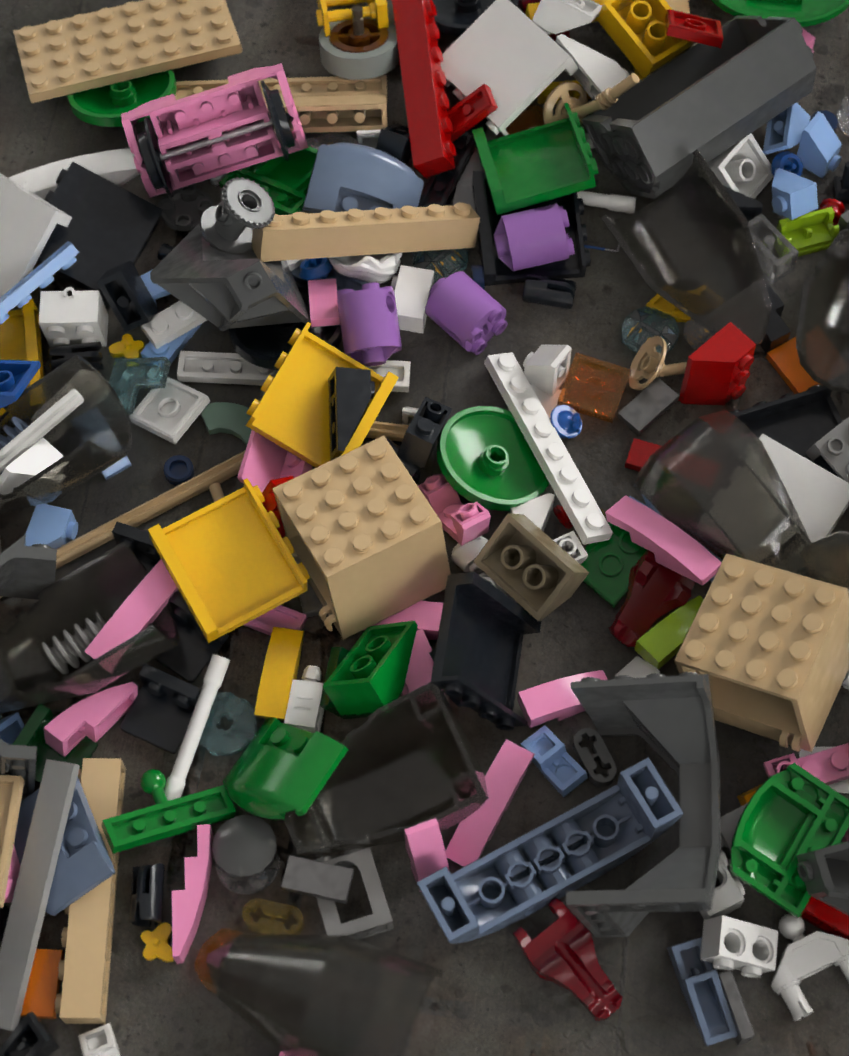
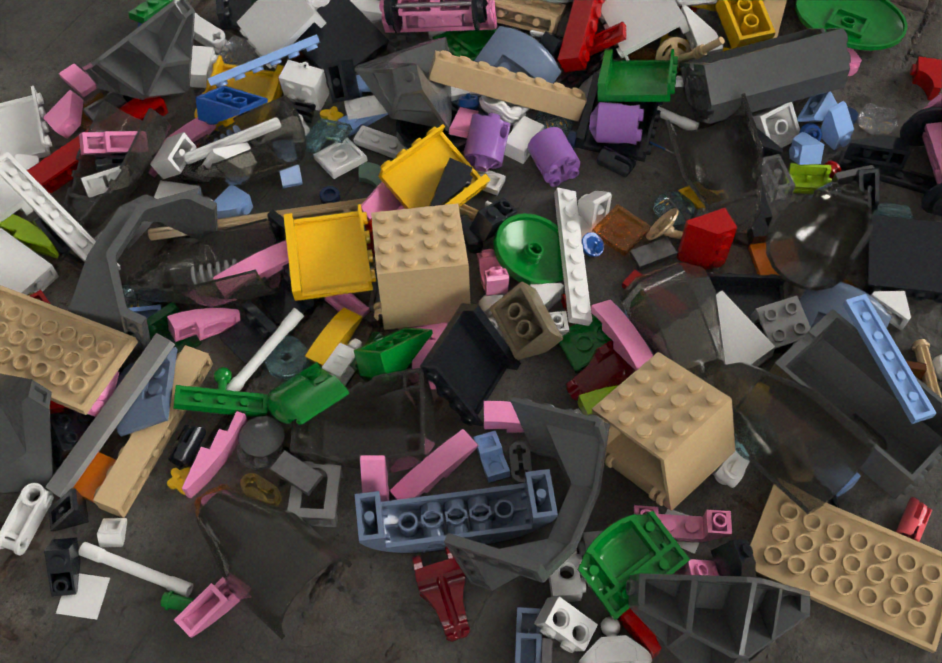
camera: 20 degrees right, 5 degrees down
dark grey hose [199,177,275,254] -> none
red tile [665,9,724,48] -> none

